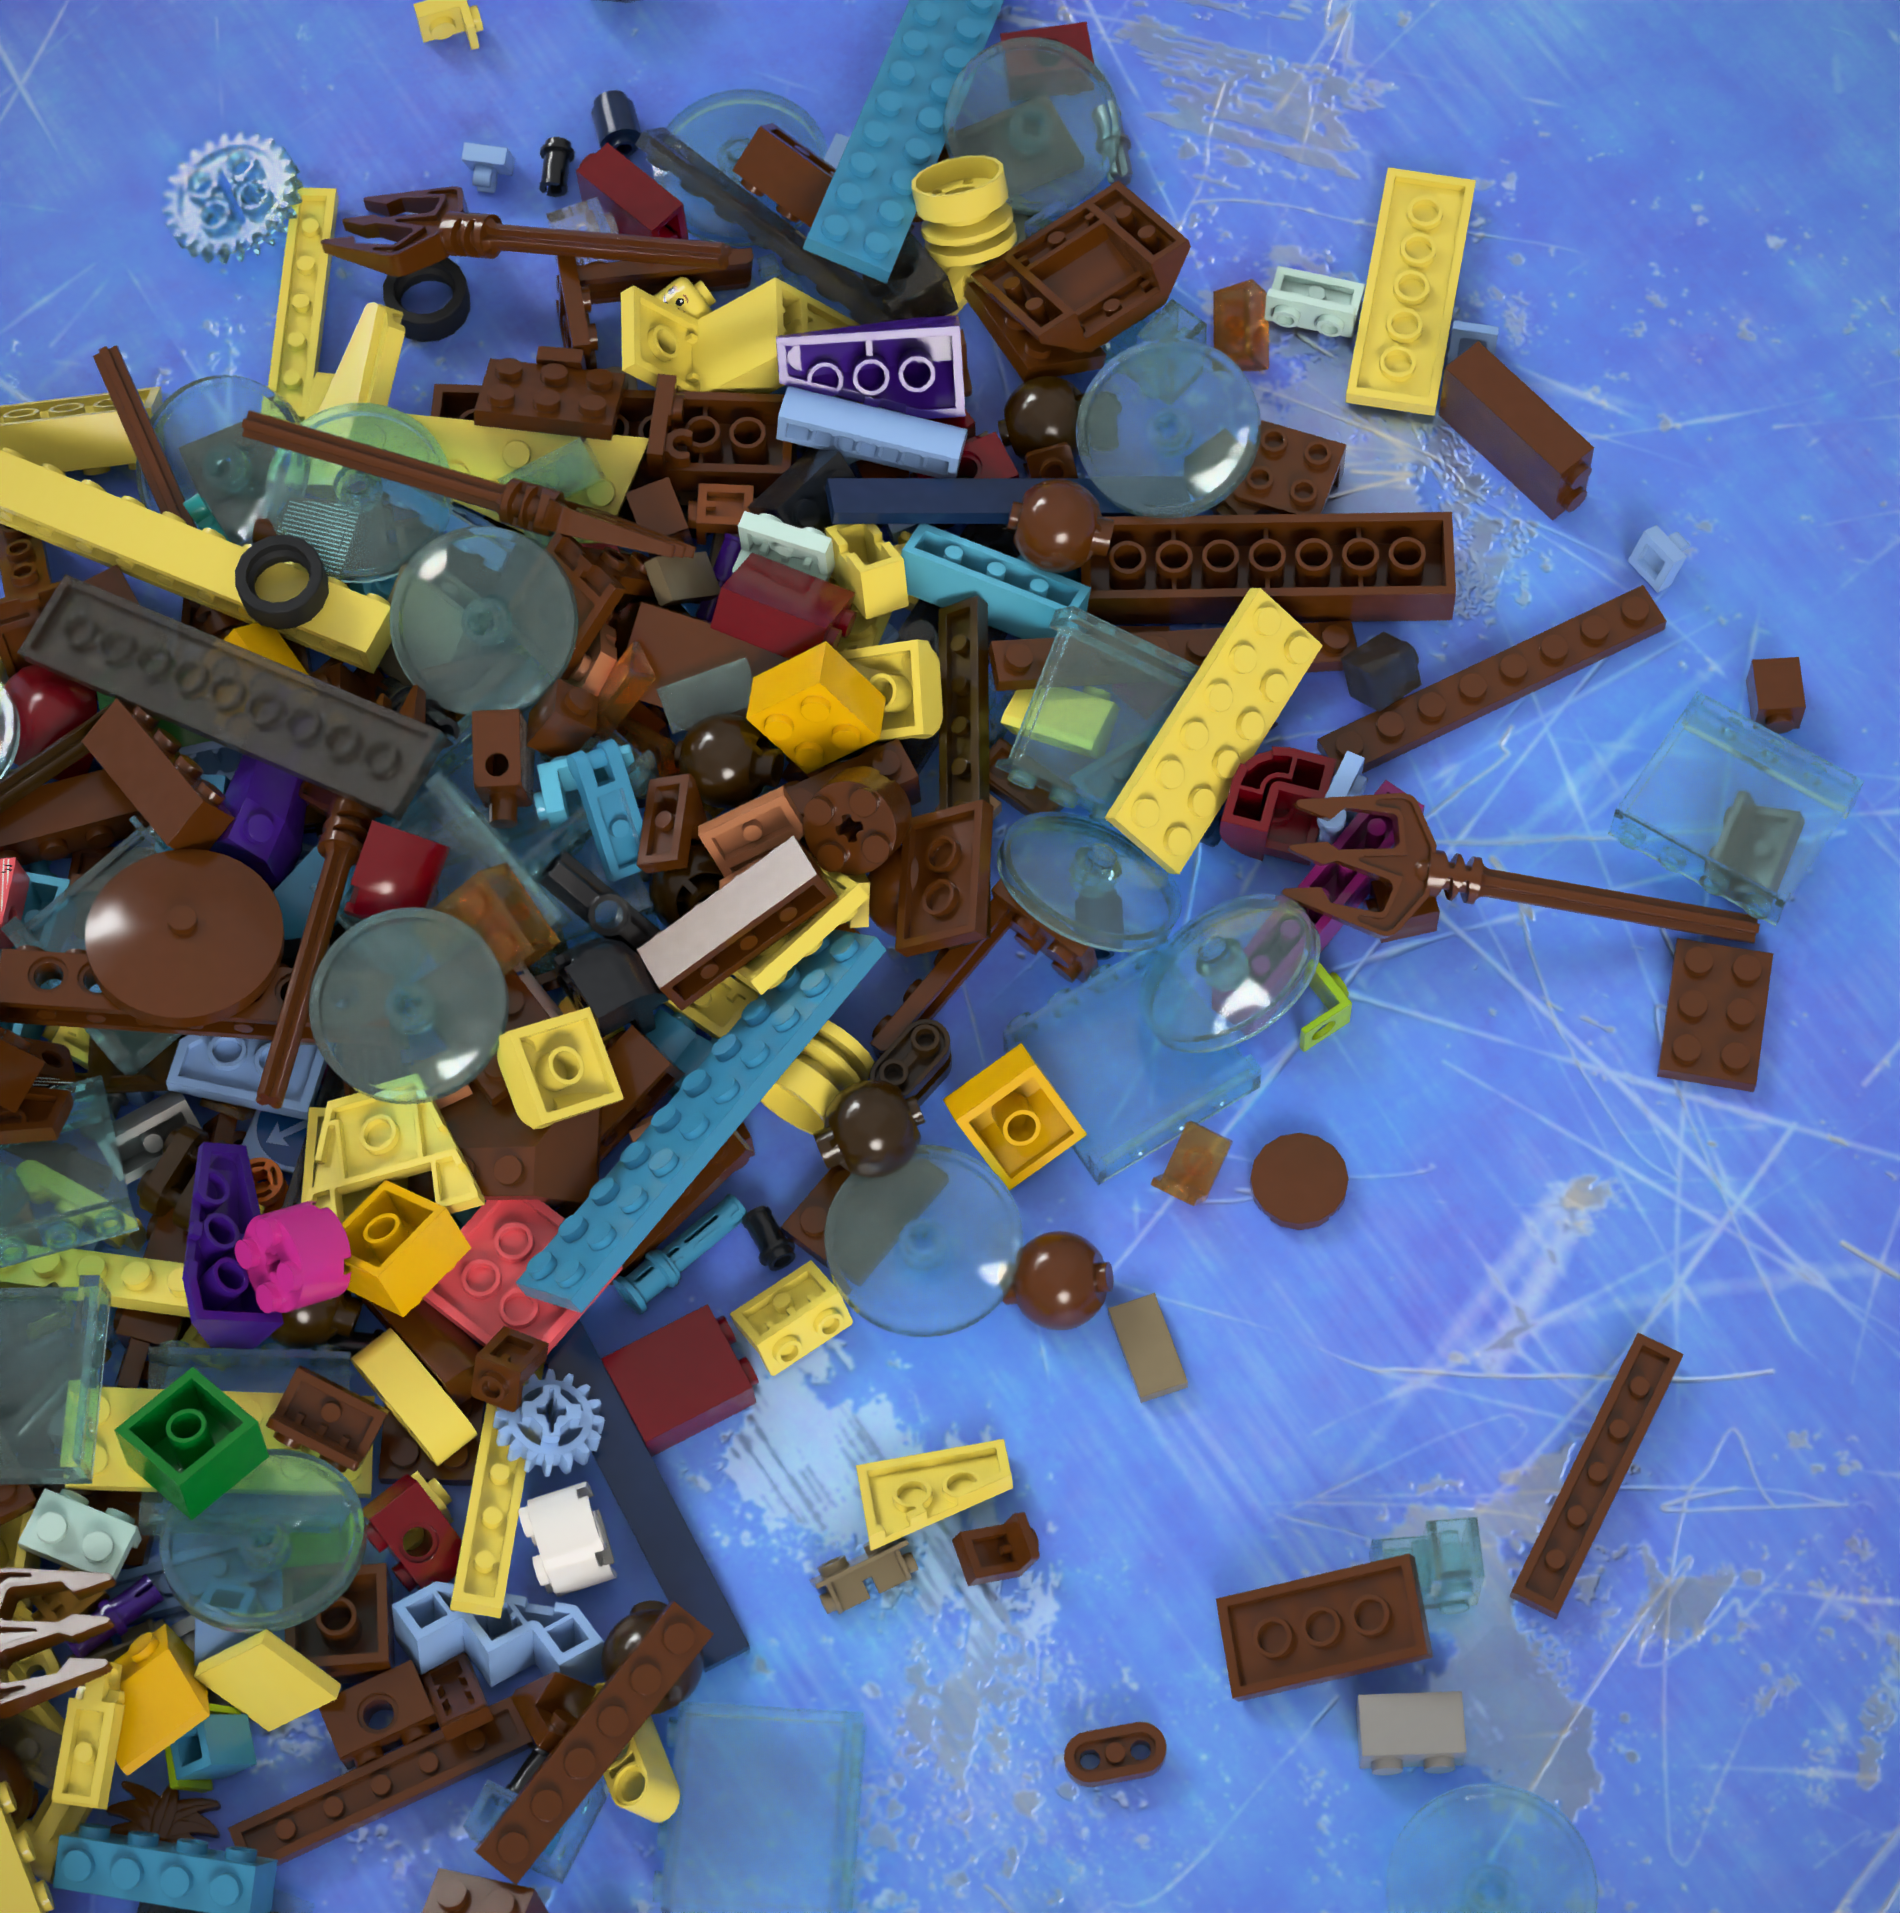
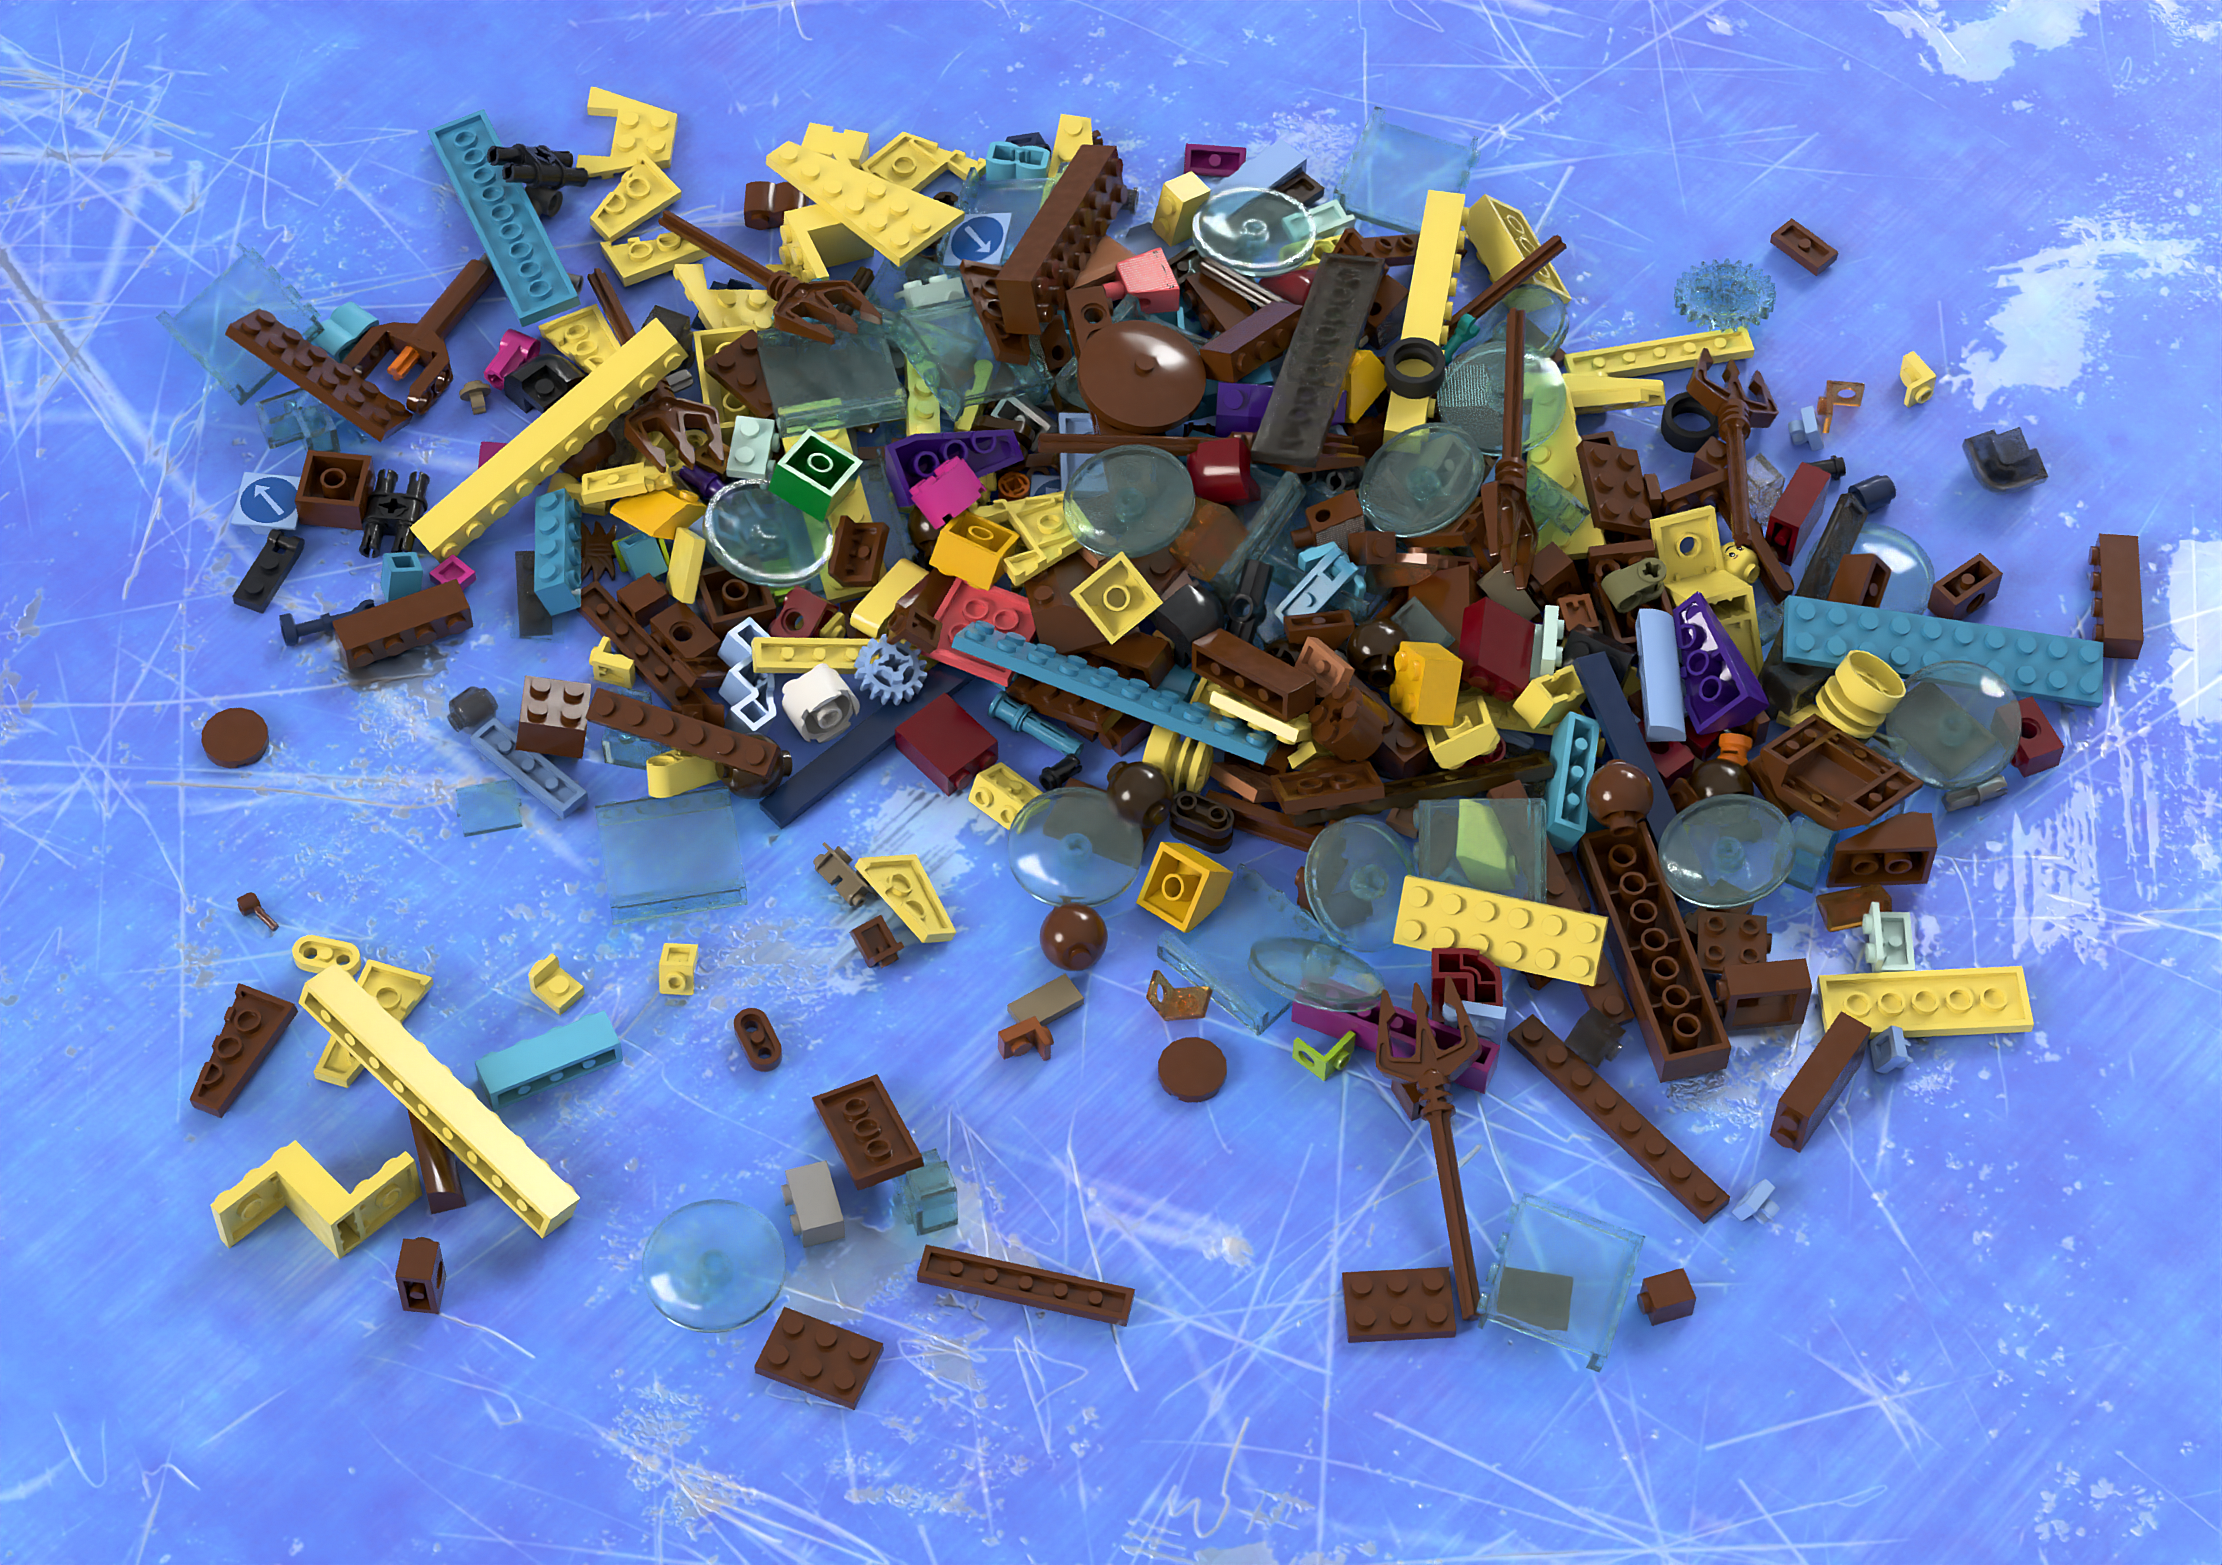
camera: 70 degrees right, 10 degrees down
none -> light yellow bracket [589,636,636,689]
none -> reddish brown brick [616,573,670,628]
none -> light yellow bracket [659,943,698,995]
none -> reddish brown plate [754,1306,884,1410]
none -> dark orange bracket [998,1016,1054,1061]
none -> nougat wing [1209,762,1278,804]
none -> olive piece [1601,557,1667,613]
none -> reddish brown brick [1690,436,1728,480]
none -> reddish brown window [1713,958,1813,1031]
none -> orange wheel [1716,733,1753,767]
none -> reddish brown plate [1770,218,1838,276]
none -> clear orange bracket [1817,380,1865,433]
none -> reddish brown slope [1826,811,1938,888]
none -> brick [1927,553,2003,621]

